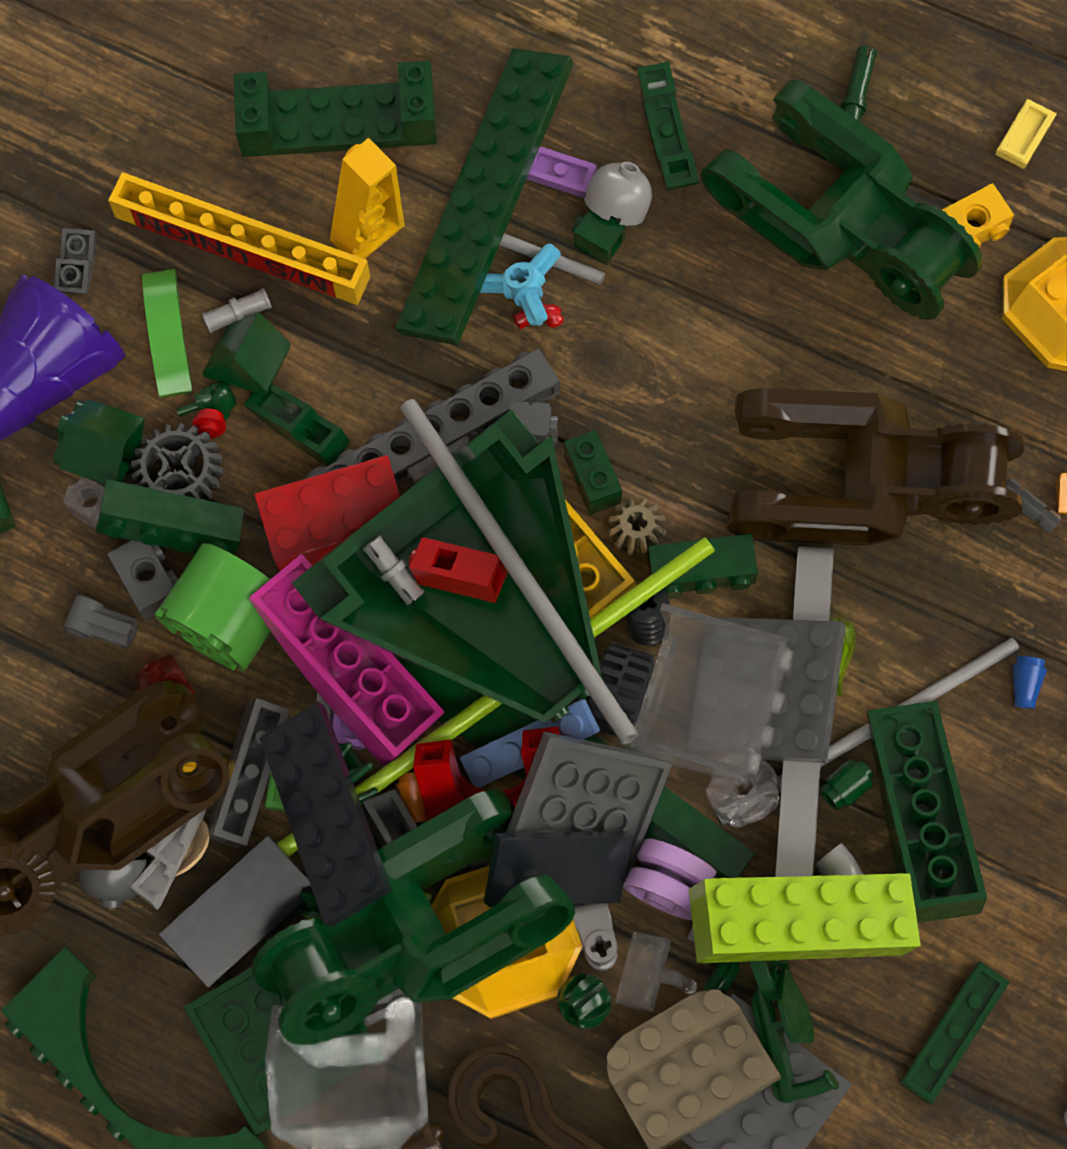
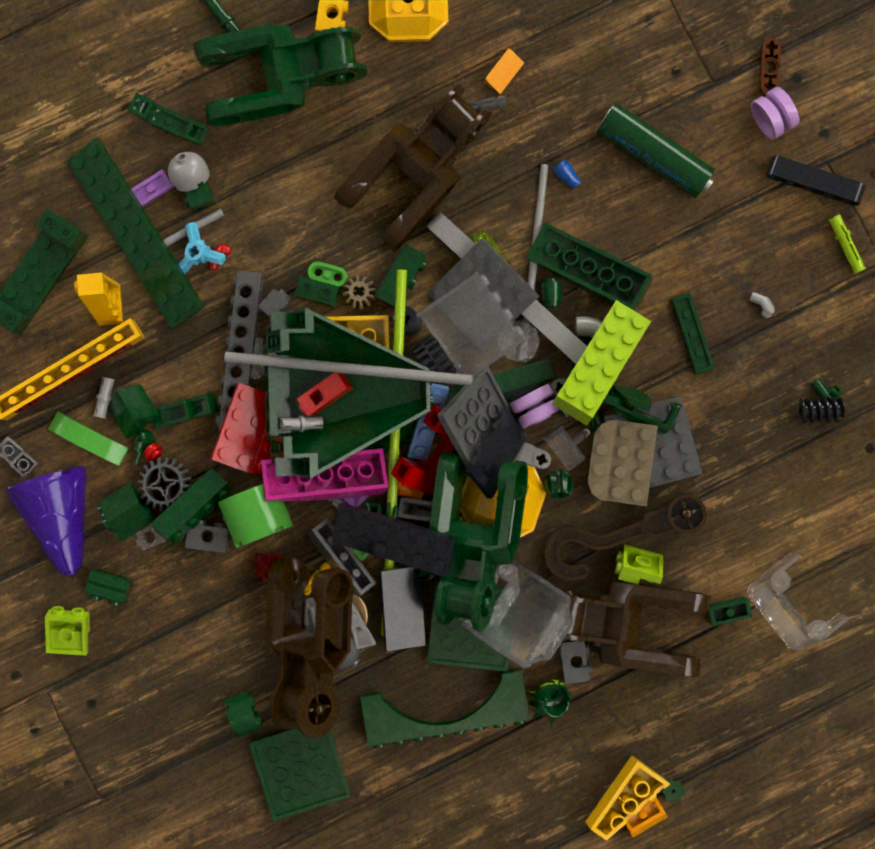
camera: 55 degrees left, 15 degrees up
dark grey piece [63,595,139,649] -> none
none -> bright green plate [308,262,348,288]

